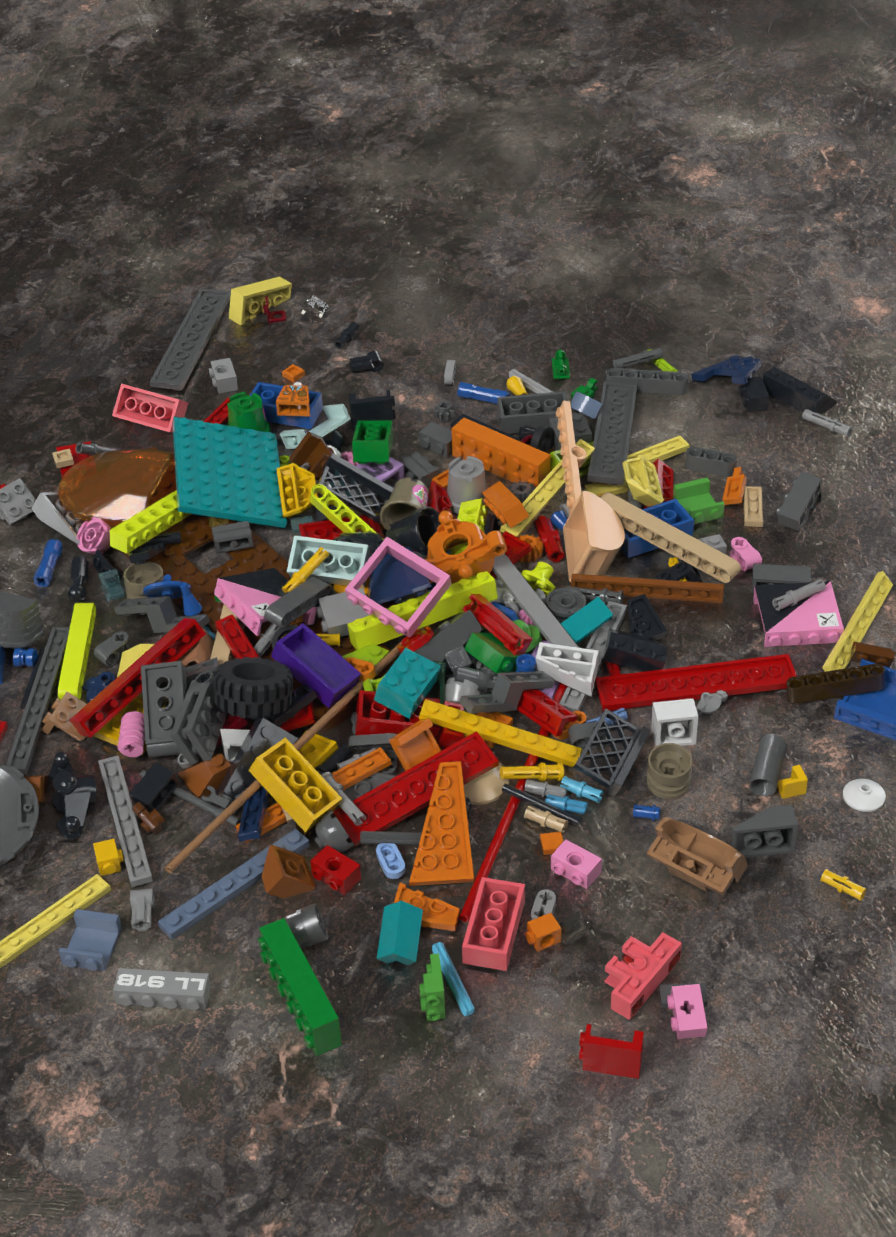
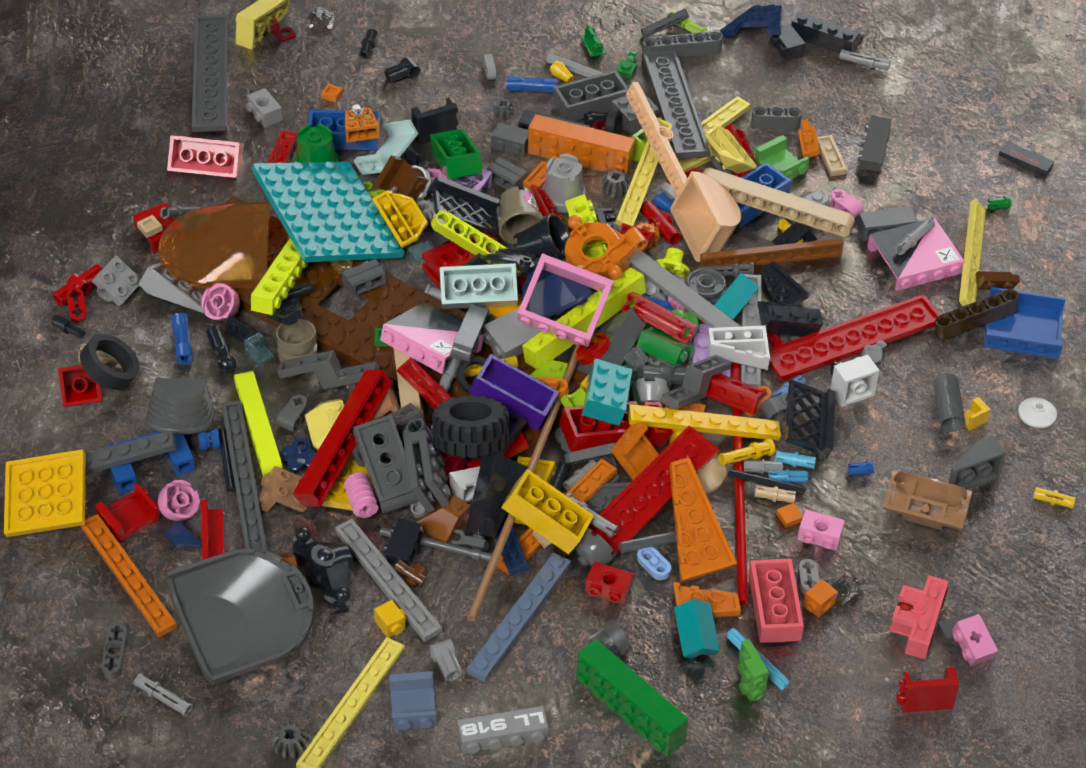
camera: 20 degrees left, 5 degrees up
blue shield [143,574,191,599] -> none
blue cone [180,583,202,616] -> none
dark orange slope [261,845,315,899] -> none
yellow pin [282,547,329,593] -> none
orange brick [482,481,529,528] -> none
blue wheel [516,654,536,672] -> none
sand blue brick [570,392,602,419] -> none
dark tan wheel [647,743,692,799] -> none

